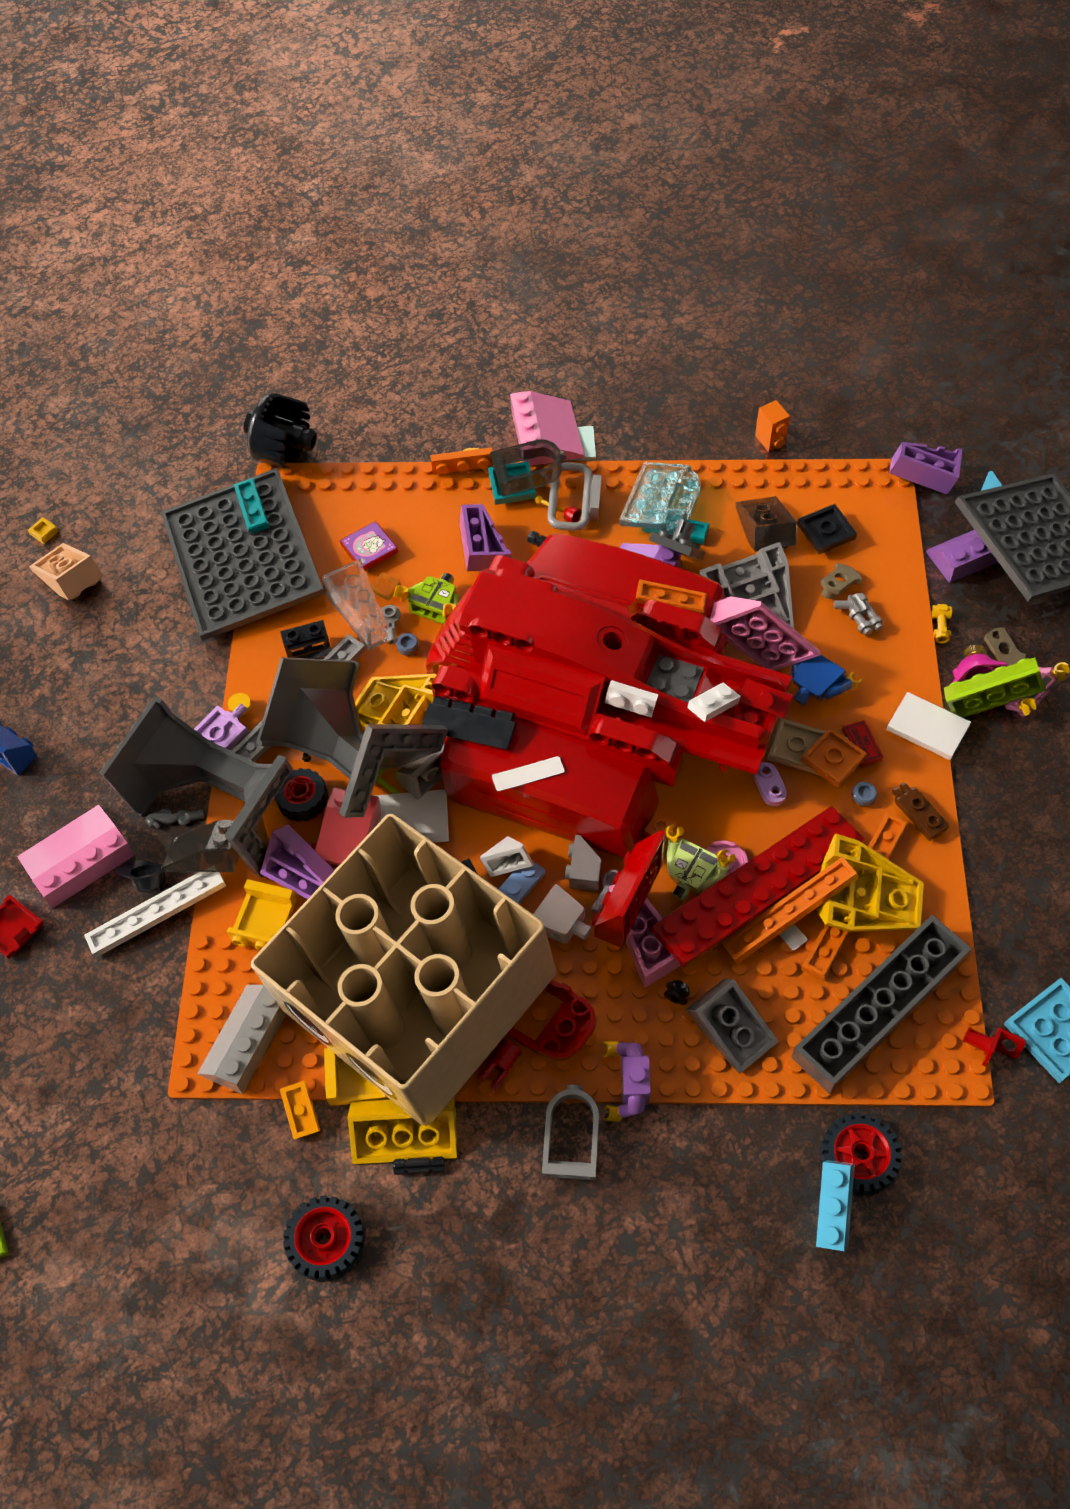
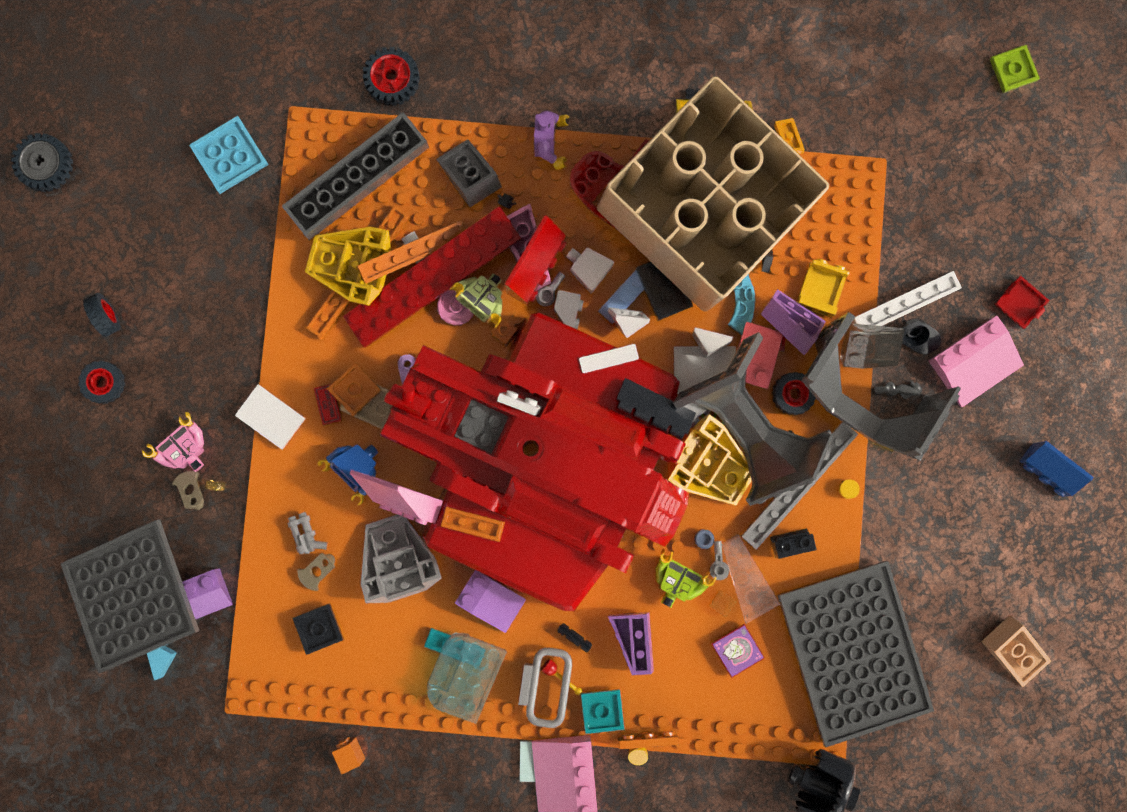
camera: 175 degrees right, 25 degrees up
yellow tile [28,517,59,544] -> none
lavender plate [194,703,249,751] -> none
light grey slope [197,985,286,1094] -> none
teal tile [234,478,270,534] -> none
wheel [283,1196,365,1282] -> none
clear smoke window [490,439,566,497] -> none
light grey window [542,1085,599,1181] -> none
dark grey plate [649,519,705,560] -> none
white plate [687,682,741,722] -> none
clear smoke slope [735,496,797,552] -> none
medium azure brick [816,1160,855,1251] -> none
sand blue tile [852,782,877,806] -> none
medium lavender wedge [889,442,963,494] -> none
reddish brown hinge [892,782,950,841] -> none
yellow bar [932,604,952,644] -> none
lime slope [944,657,1046,718] -> none
dark pink hat [952,654,1008,683] -> none
red bracket [962,1027,1026,1067] -> none

